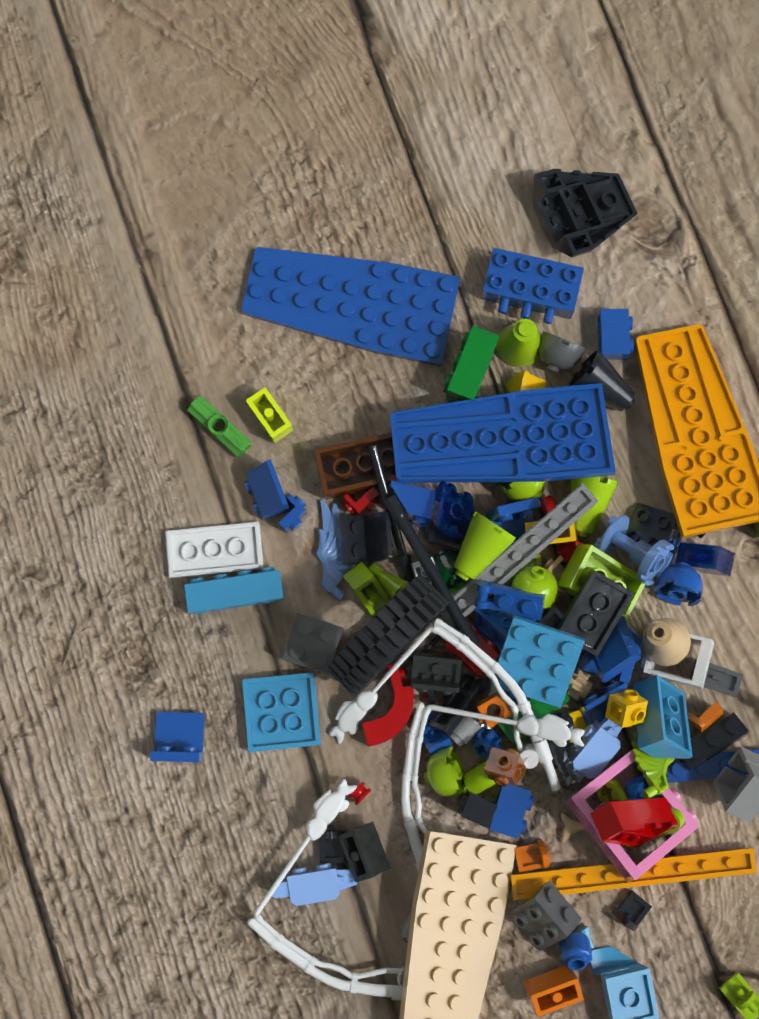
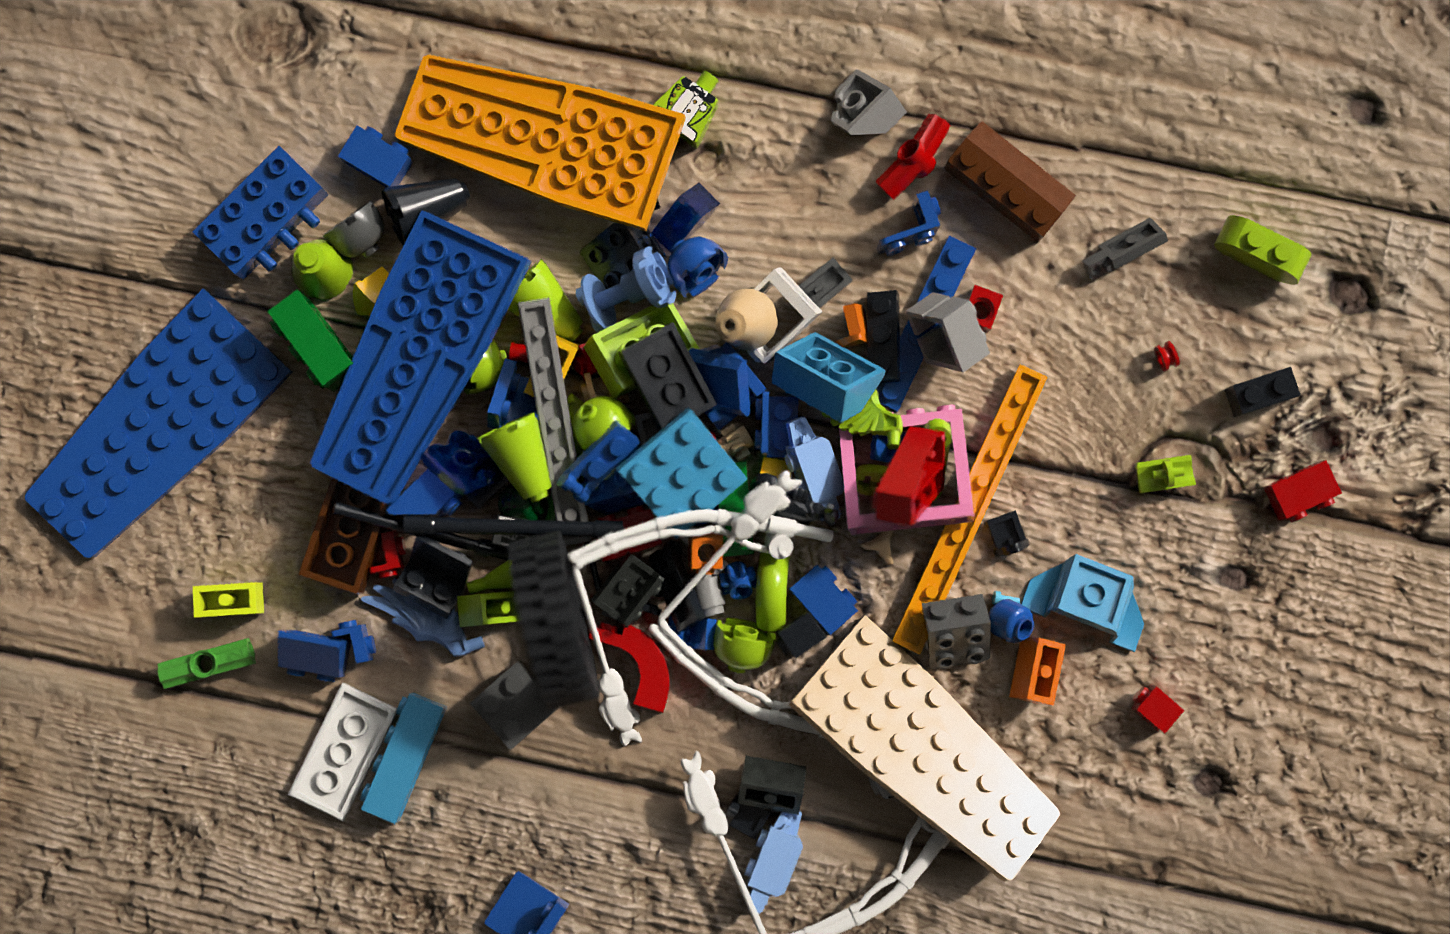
camera: 60 degrees left, 5 degrees up
dark azure plate [242,672,321,752] -> none
red bush [348,782,371,805] -> none
dark orange brick [484,747,526,787] -> none
orange tile [514,839,550,873] -> none
black wedge [533,169,638,258] -> none
yellow brick [605,689,648,728] -> none

